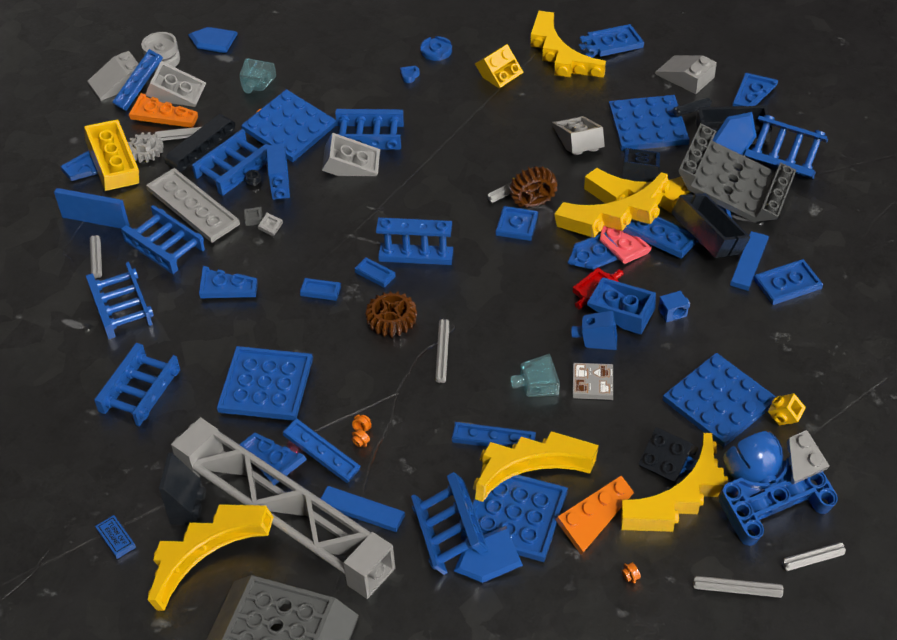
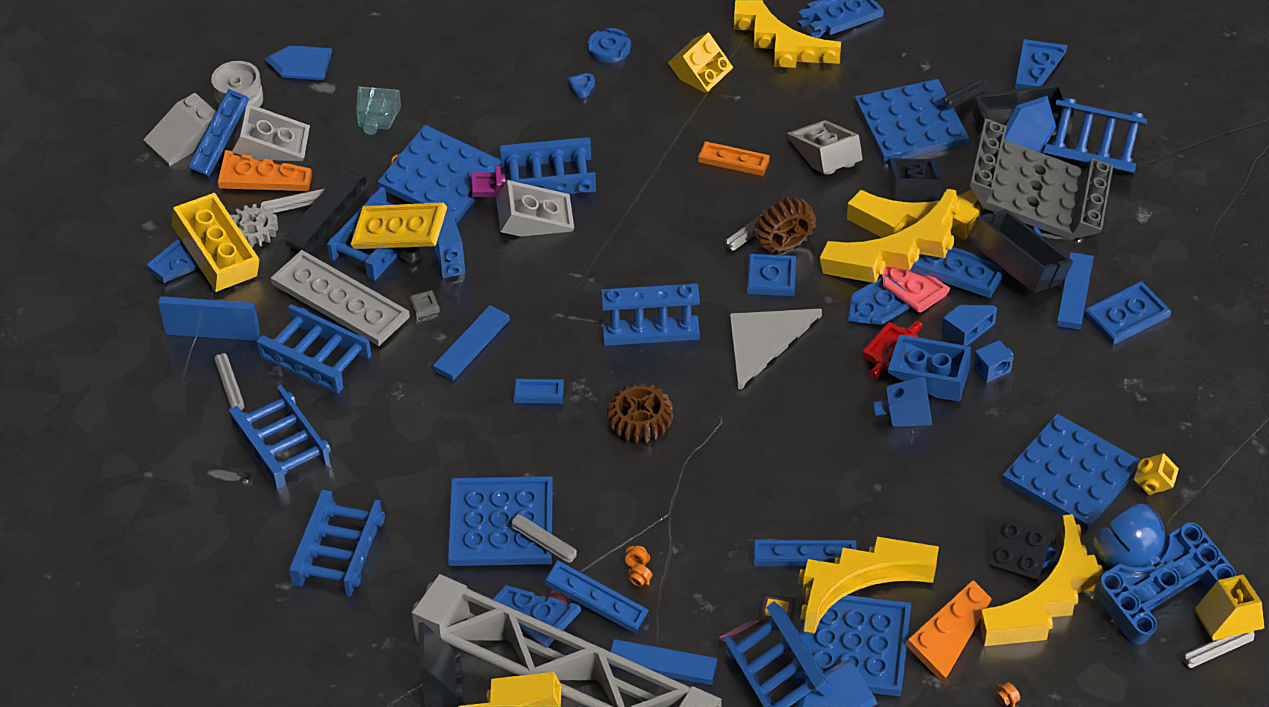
camera: 10 degrees left, 0 degrees up
blue wing [199,266,258,298] -> none
light grey tile [258,213,283,237] -> none
blue tile [355,257,395,288] -> none
light grey axle [435,319,449,383] -> none
clear light blue torso [511,354,560,397] -> none
light grey tile [573,363,613,400] -> none
light grey slope [655,55,717,94] -> none
light grey axle [693,576,783,598] -> none
light grey wing [787,430,829,485] -> none
none -> yellow tile [351,202,447,249]
none -> blue tile [433,305,509,381]
none -> magenta bracket [471,166,505,197]
none -> light grey axle [512,514,577,563]
none -> orange tile [698,141,770,176]
none -> piece [718,593,796,642]
none -> light grey tile [730,309,822,389]
none -> blue slope [942,305,997,346]
none -> yellow slope [1195,575,1264,641]

